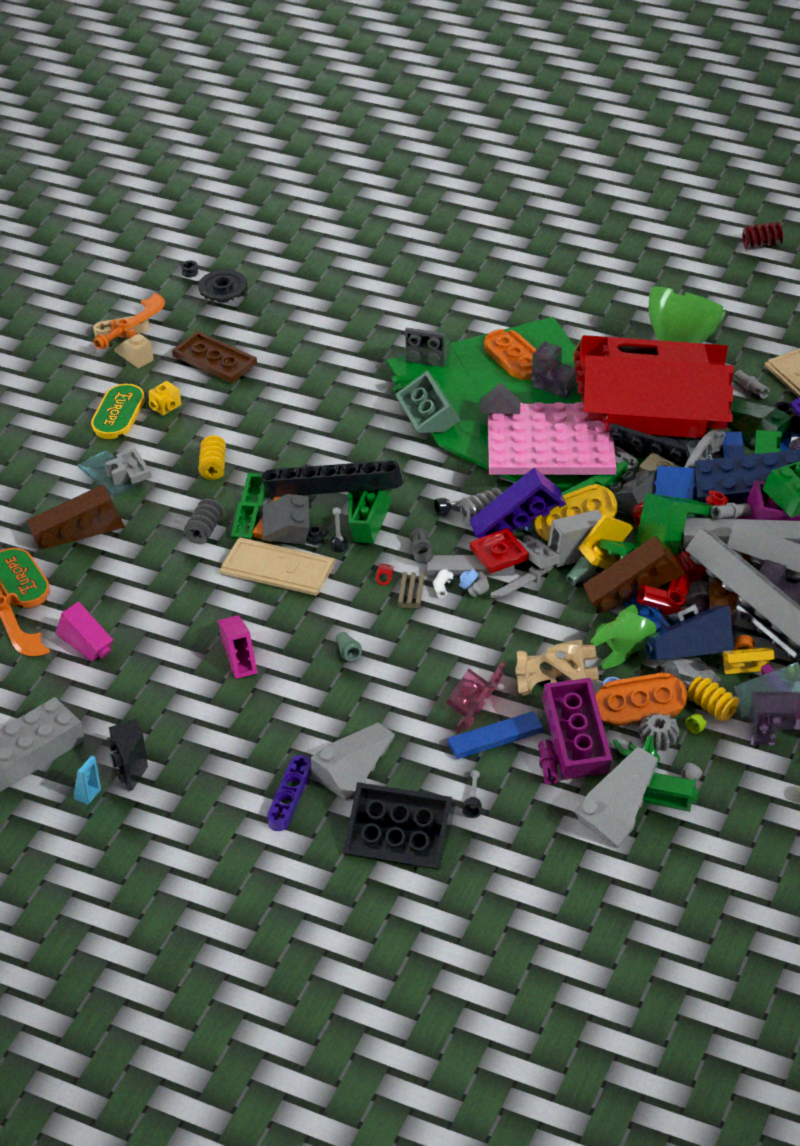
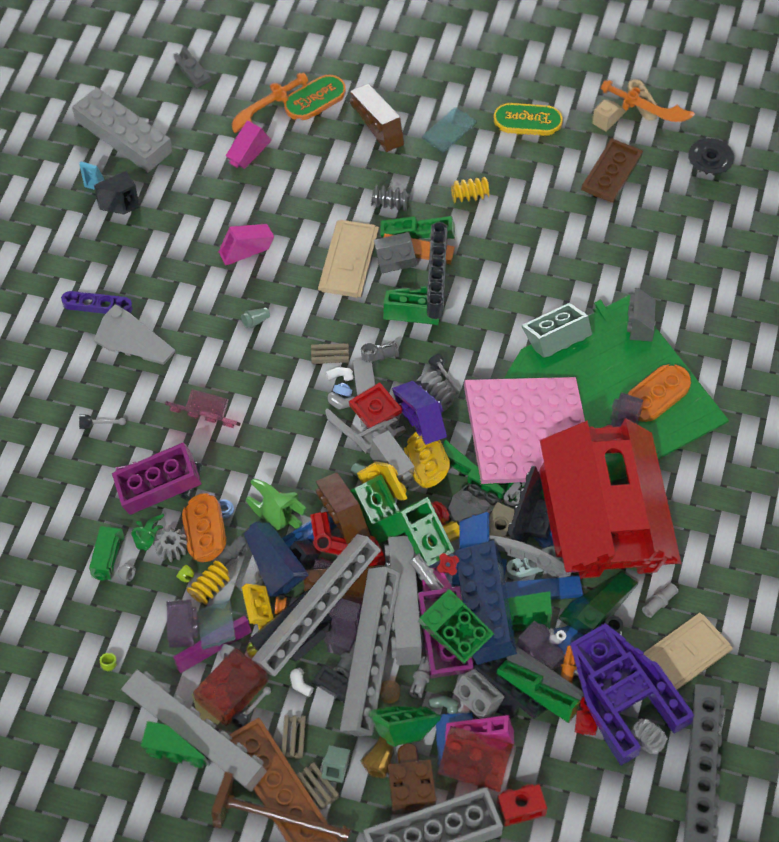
camera: 80 degrees right, 15 degrees up
light grey plate [105,448,151,485] -> none
yellow brick [148,381,181,415] -> none
black bush [181,260,198,278] -> none
black plate [306,526,326,545] -> none
hinge [330,507,348,553] -> none
black slope [343,782,455,869] -> none
red piece [376,563,394,585] -> none
blue tile [447,711,543,760] -> none
dark grey slope [479,382,521,414] -> none
tan hips [515,640,599,695] -> none
light grey wedge [574,746,658,848] -> none
bright green piece [649,287,727,343] -> none

